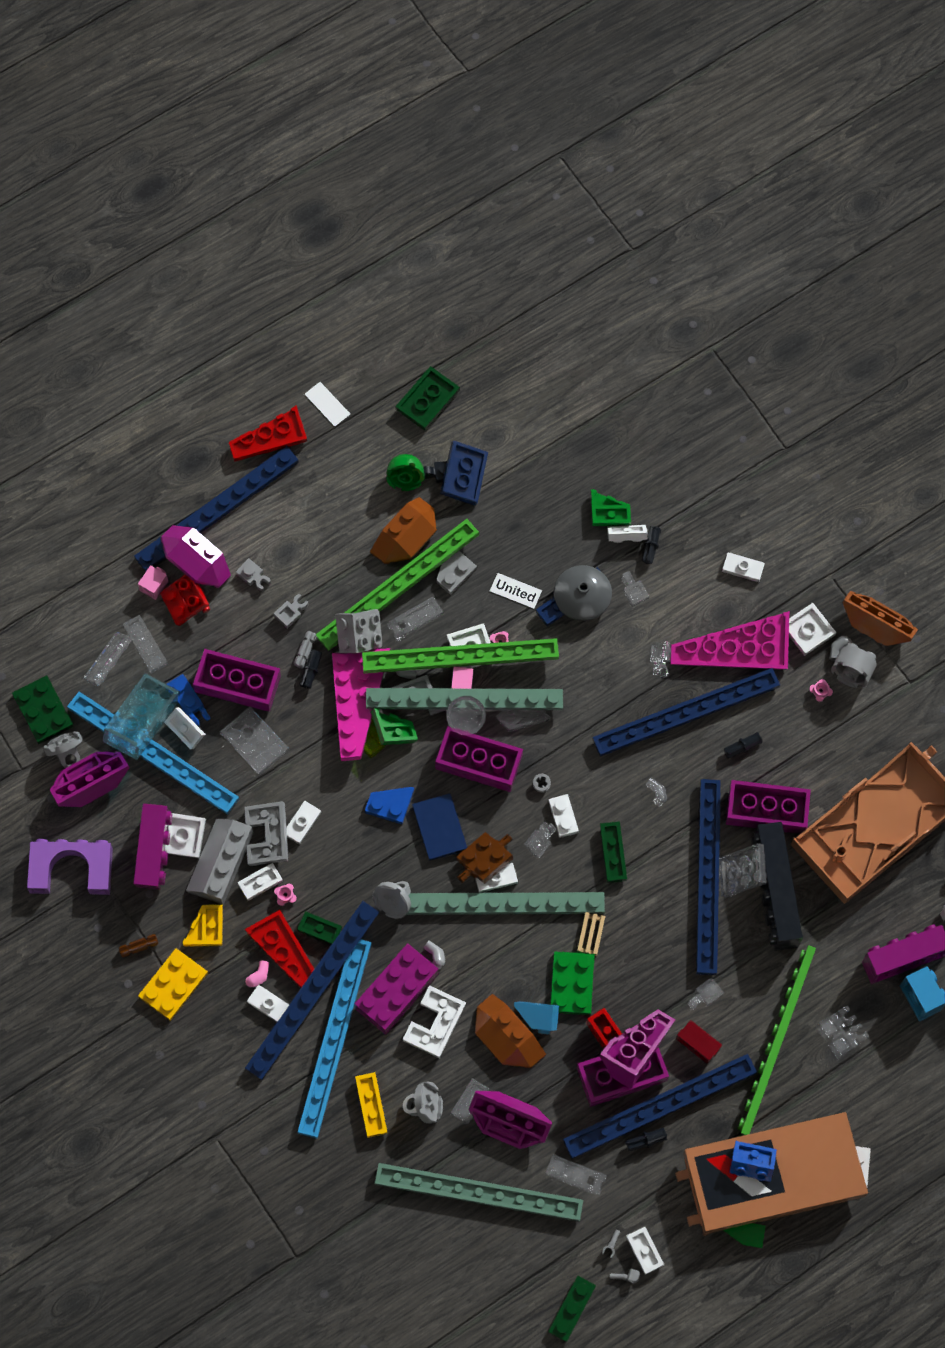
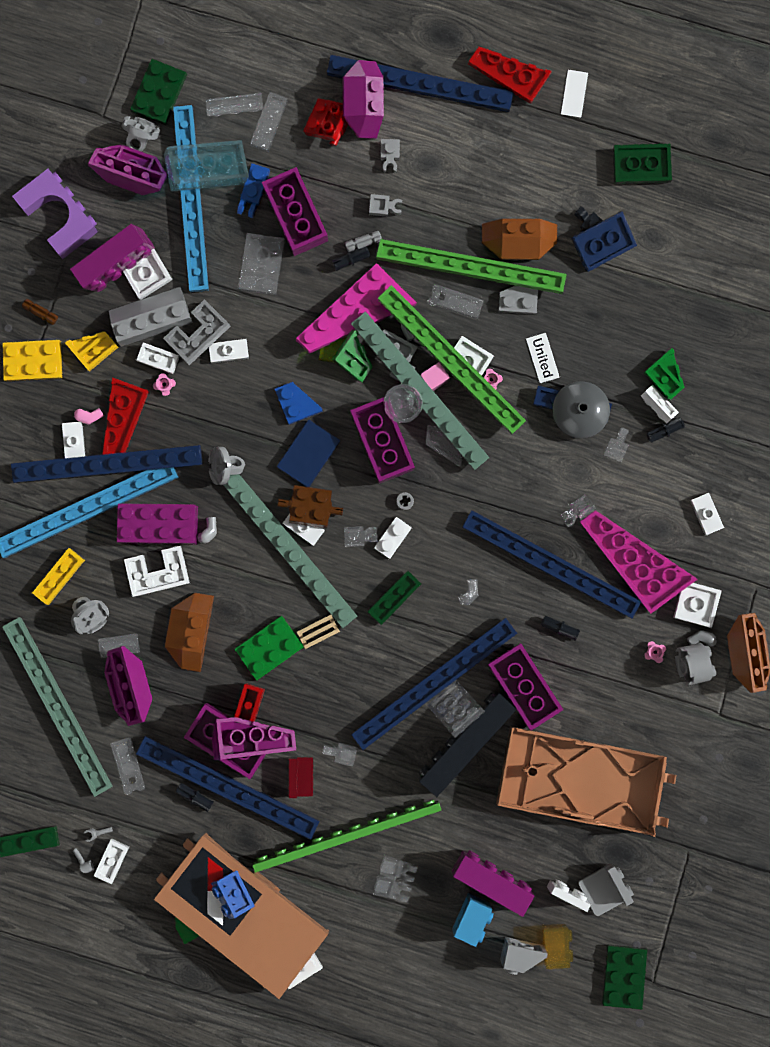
camera: 50 degrees right, 15 degrees up
bright pink brick [138,565,168,600] -> none
white plate [164,707,206,749] -> none
dark green plate [297,911,343,945] -> none
light grey bracket [335,609,382,653] -> none
green cylinder [386,454,424,491] -> none
dark azure slope [514,1001,559,1034] -> none

